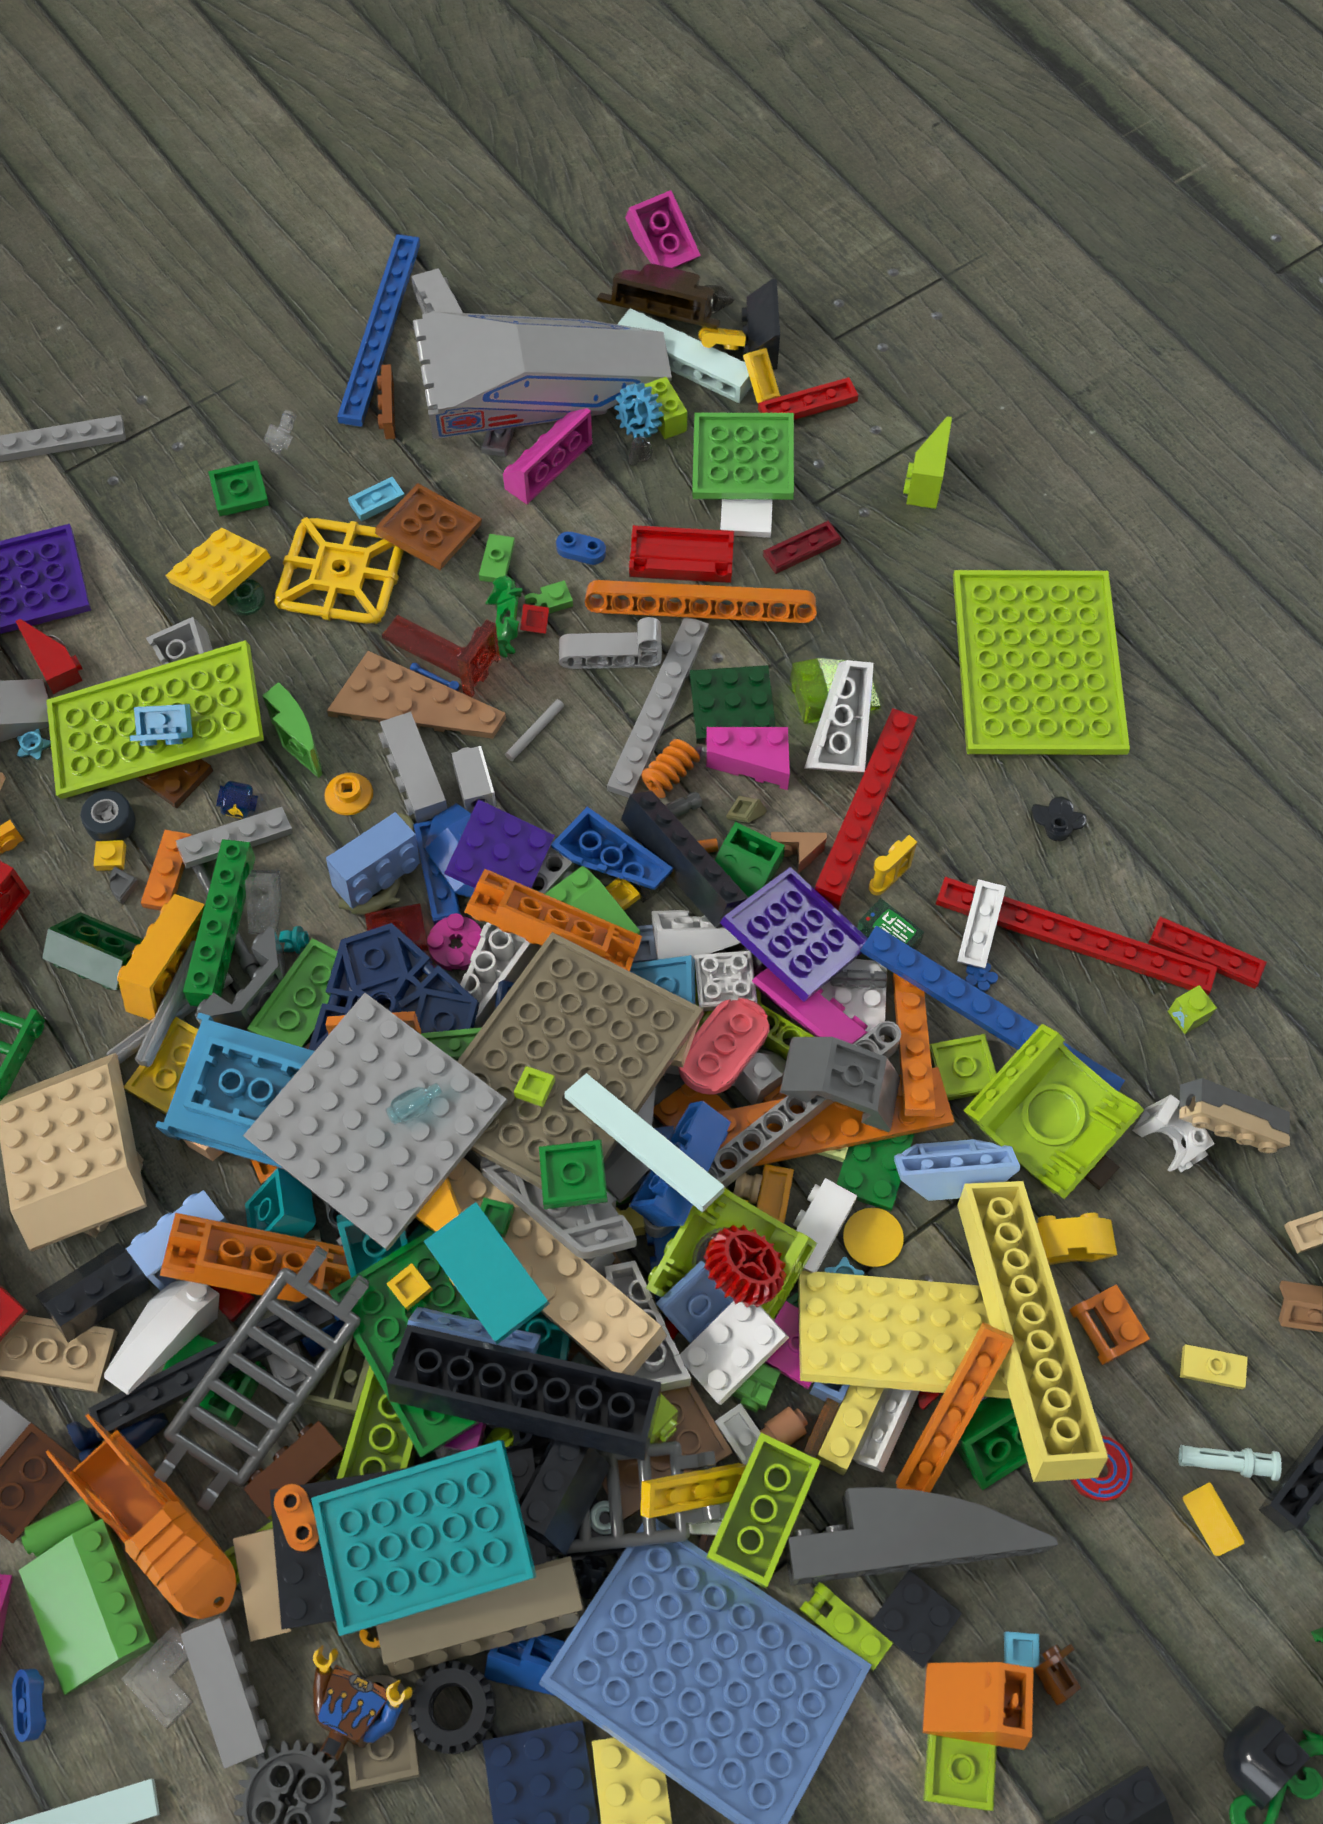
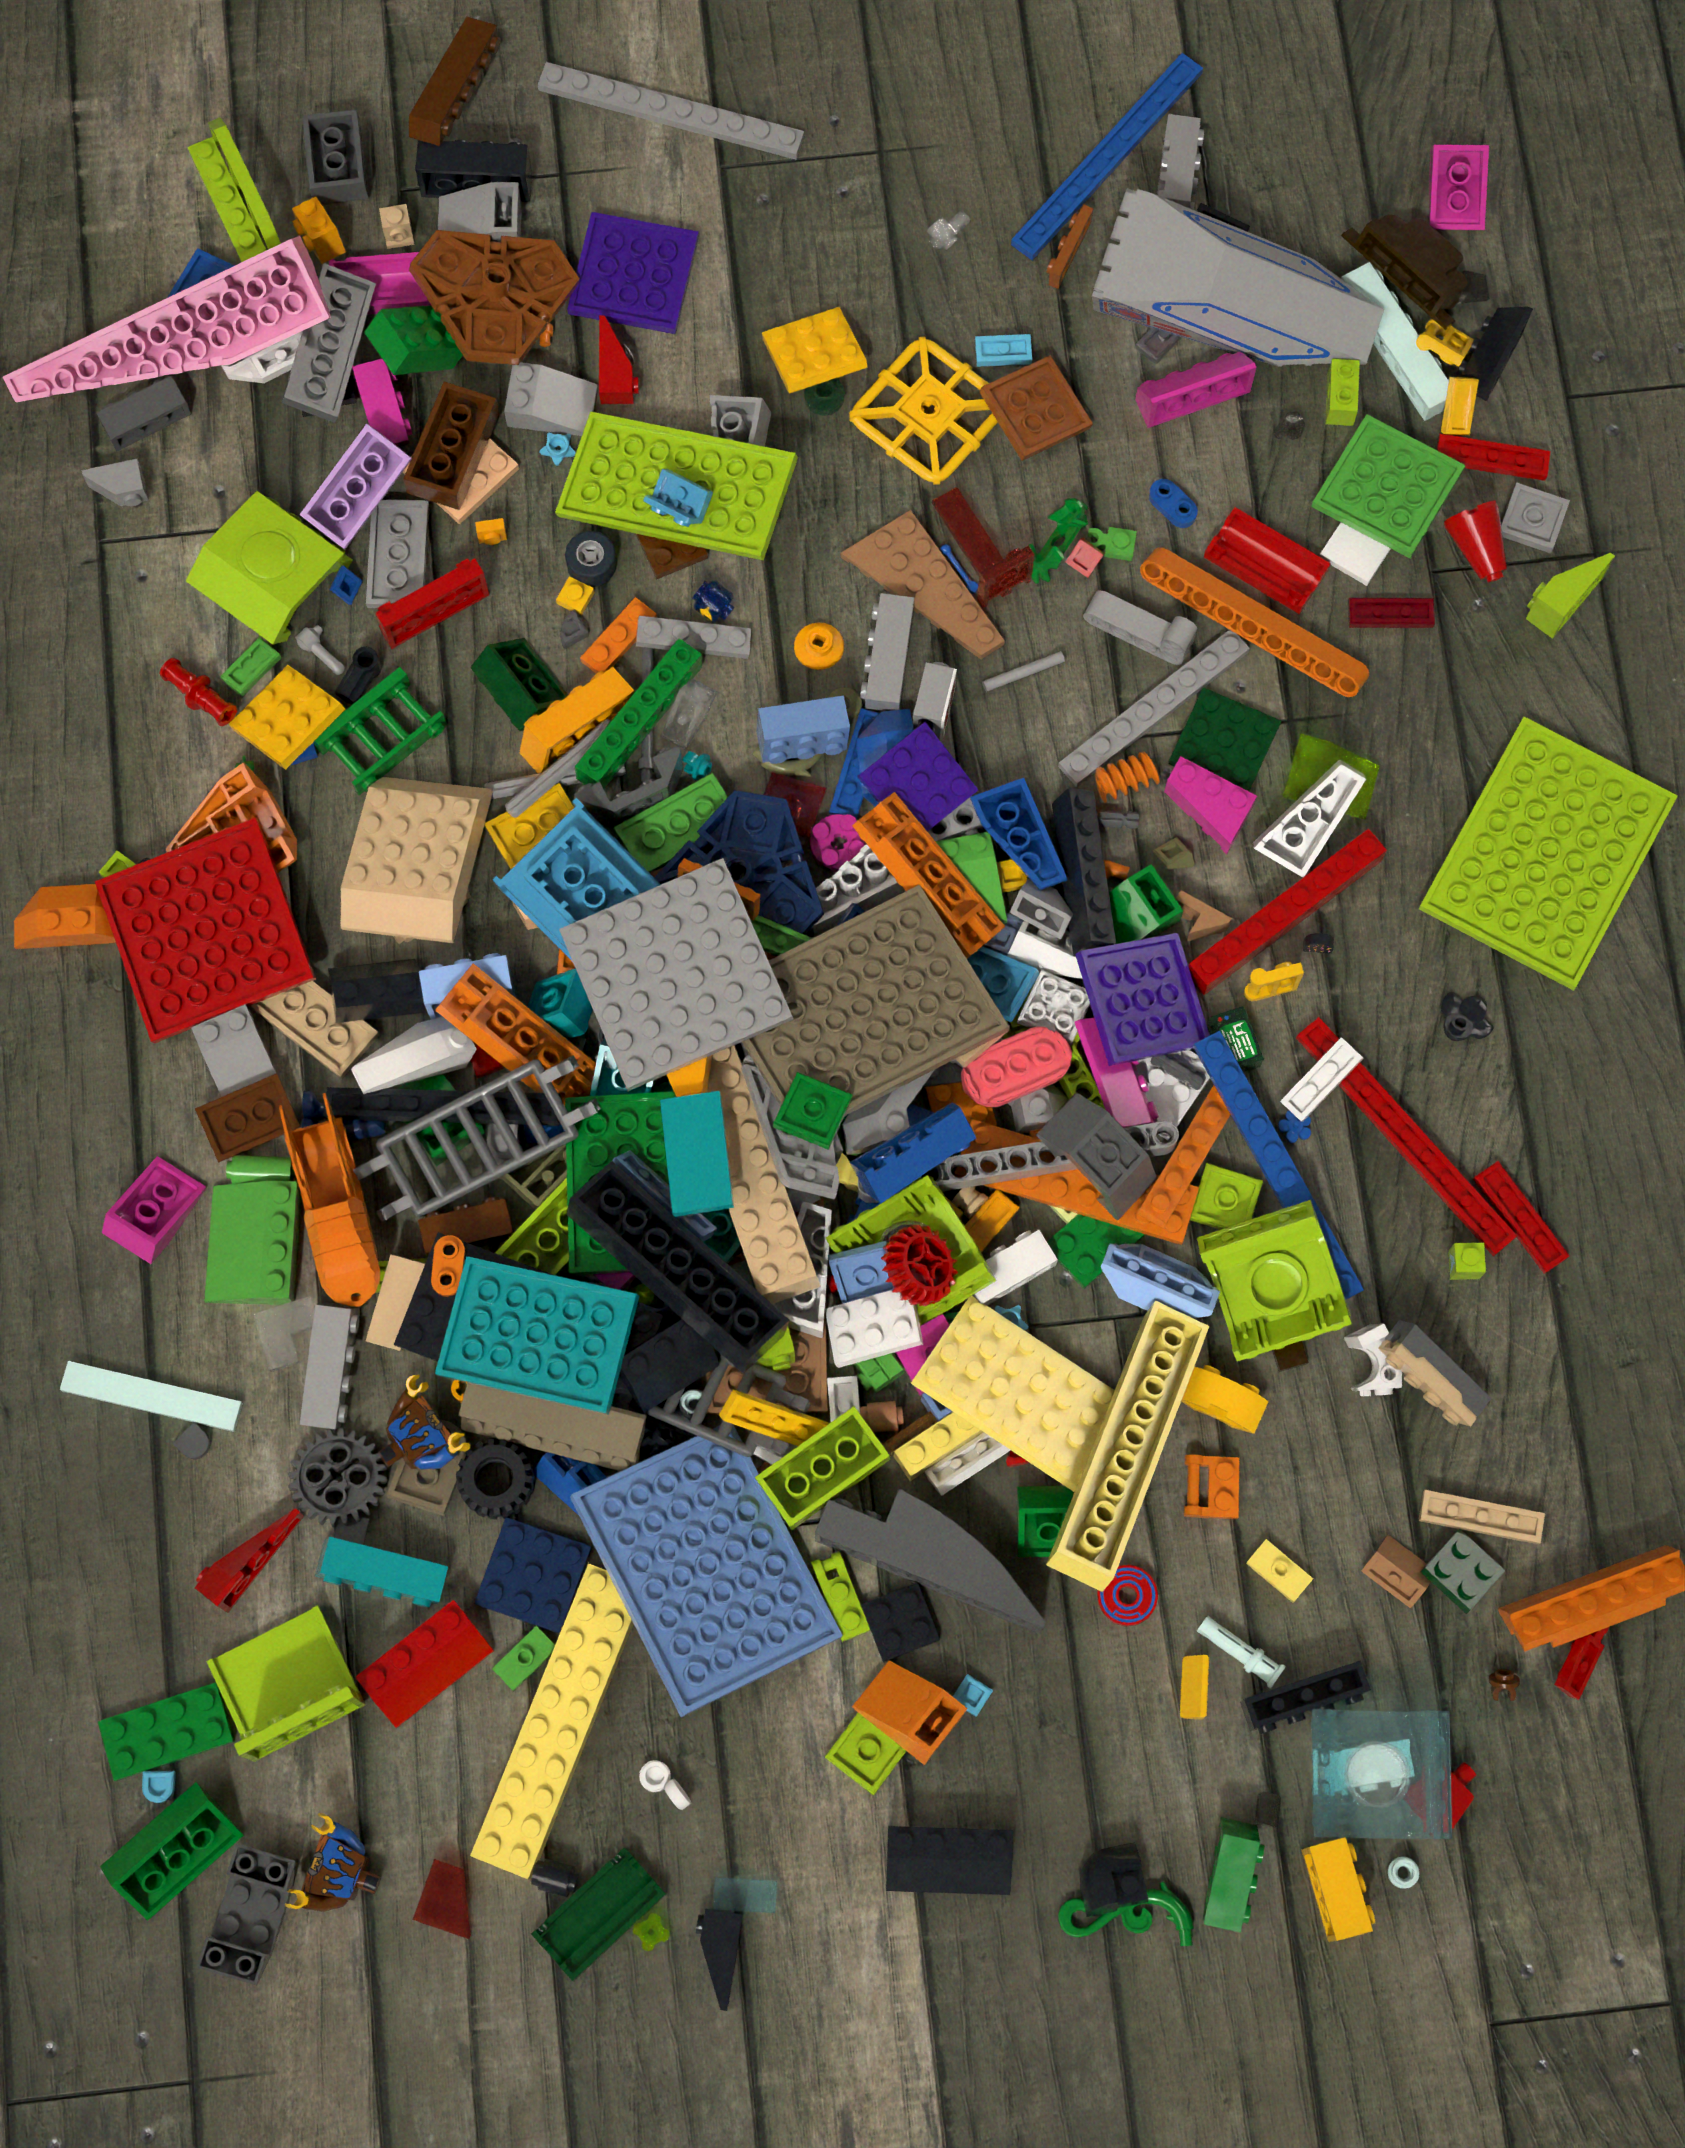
camera: 30 degrees right, 10 degrees up
blue plate [12,1668,46,1742] -> none
green plate [208,460,269,517] -> none
bright green slope [262,682,322,778] -> none
clear light blue plant [385,1083,442,1125] -> none
yellow plate [387,1263,433,1311] -> none
bright green plate [479,534,515,582] -> none
green tile [480,1197,515,1238] -> none
lime plate [514,1066,555,1107] -> none
light aqua tile [565,1073,725,1212] -> none
dark azure gear [614,383,664,439] -> none
yellow piece [843,1208,904,1267] -> none
orange plate [896,1322,1014,1493] -> none
reddish brown bracket [1034,1643,1081,1706] -> none
none -> light grey slope [1010,879,1073,939]
none -> black tile [1303,933,1334,954]
none -> red cone [1444,500,1507,583]
none -> light grey plate [1501,482,1570,553]

